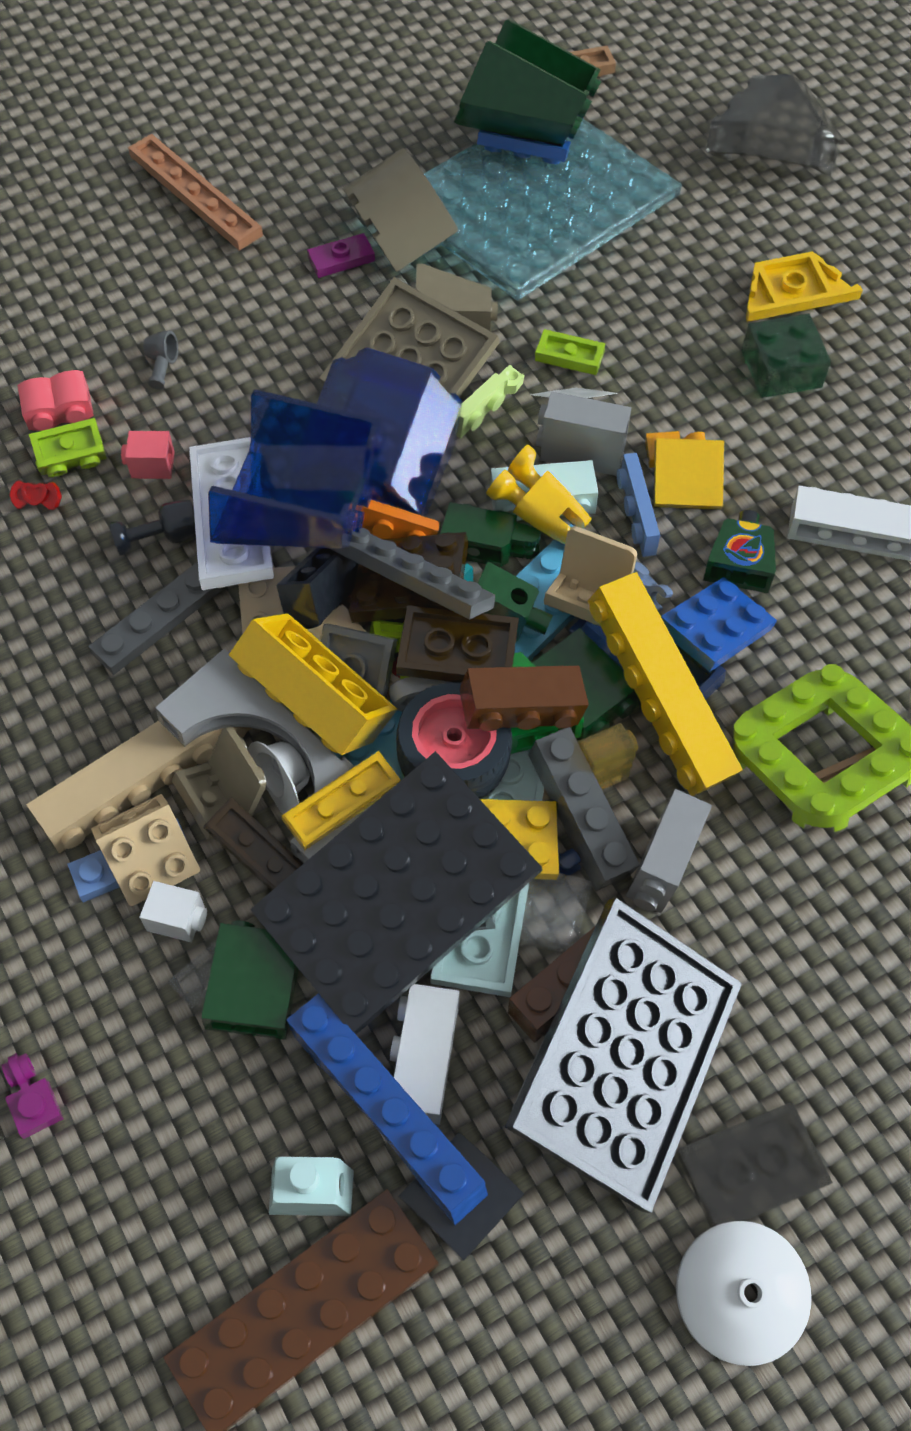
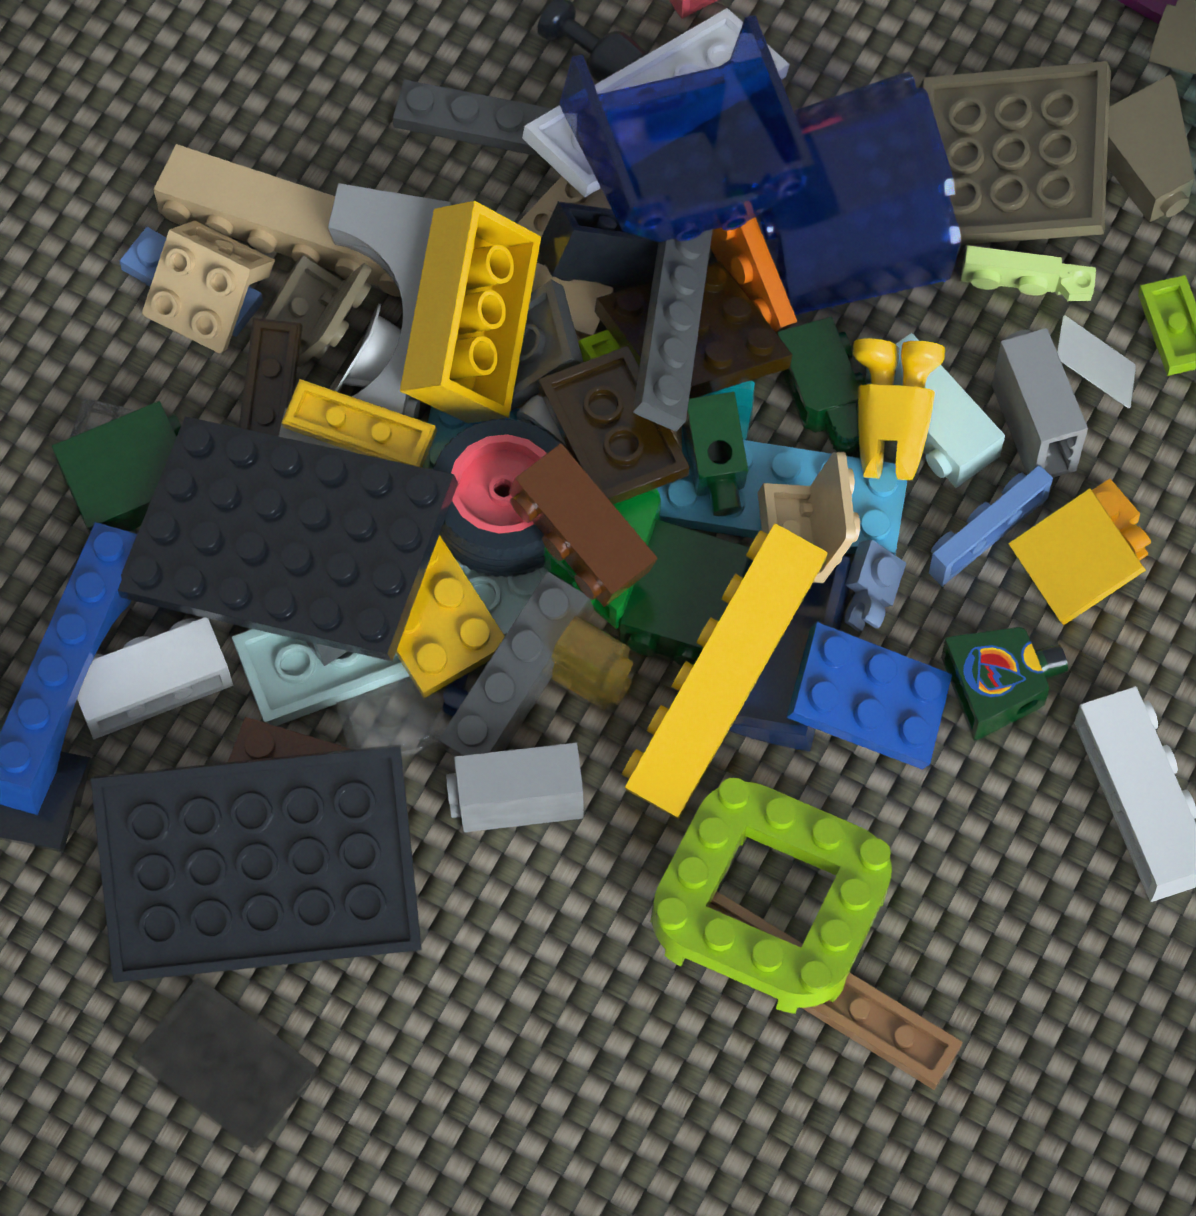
camera: 60 degrees right, 5 degrees up
white brick [139,881,207,943] -> none
white dish [676,1221,811,1366] -> none

